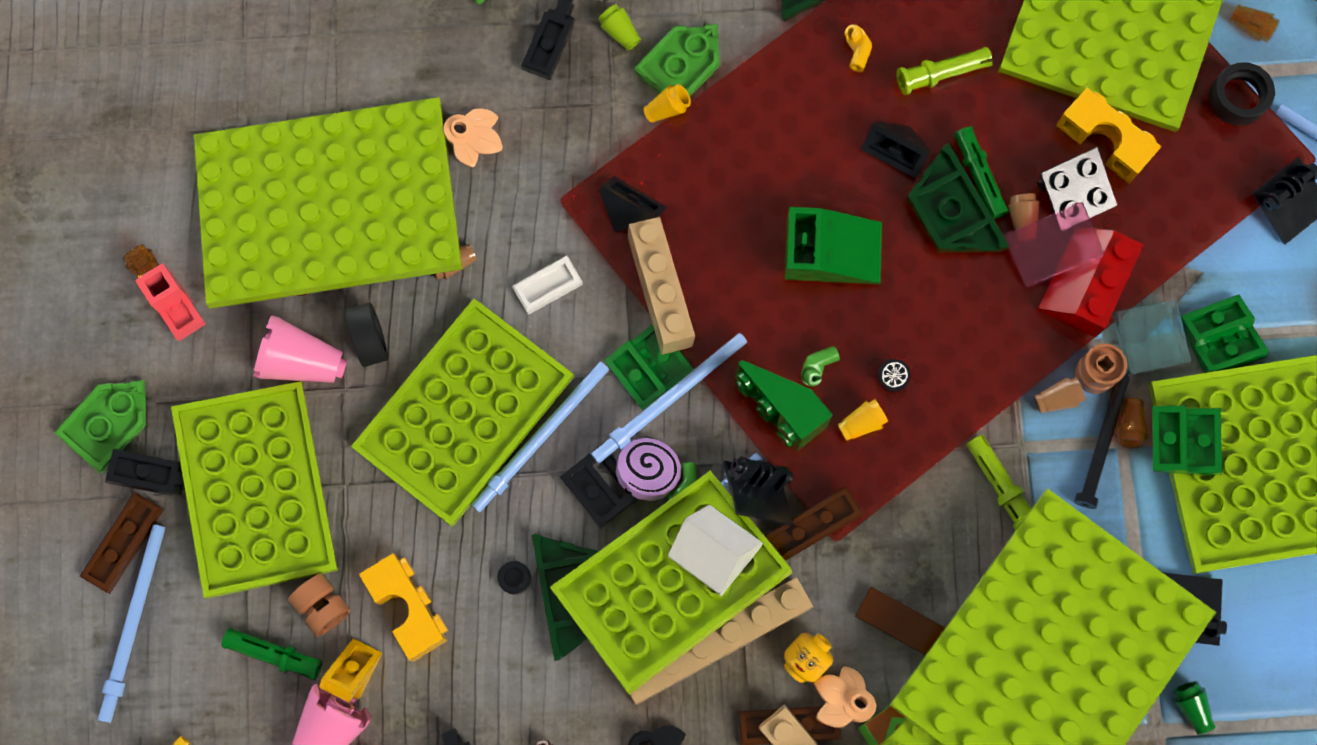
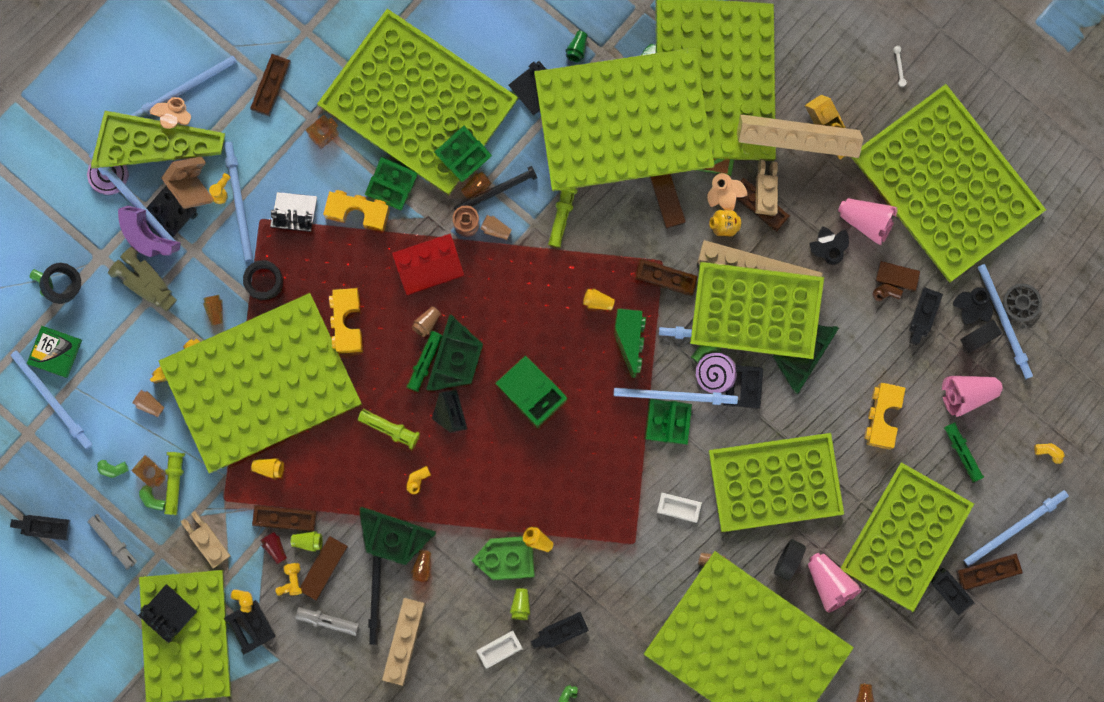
camera: 140 degrees left, 5 degrees up
bright green tile [54,380,146,474] -> none
coral brick [135,263,206,341] -> none
nougat wheel [288,573,351,637] -> none
yellow slope [319,638,382,702] -> none
light nougat plate [443,109,503,167] -> none
light blue bar [470,361,609,513] -> none
black tile [498,561,531,595] -> none
black slope [600,176,667,232] -> none
tan brick [628,217,695,355] -> none
white slope [668,505,763,596] -> none
black hinge [723,457,793,526] -> none
bright green arm [801,346,840,387] -> none
black tile [877,359,911,393] -> none
clear pink piece [1004,202,1105,287] -> none
hinge [1037,147,1117,231] -> none
clear light blue tile [1112,299,1191,375] -> none
none -> yellow arch [323,190,390,233]

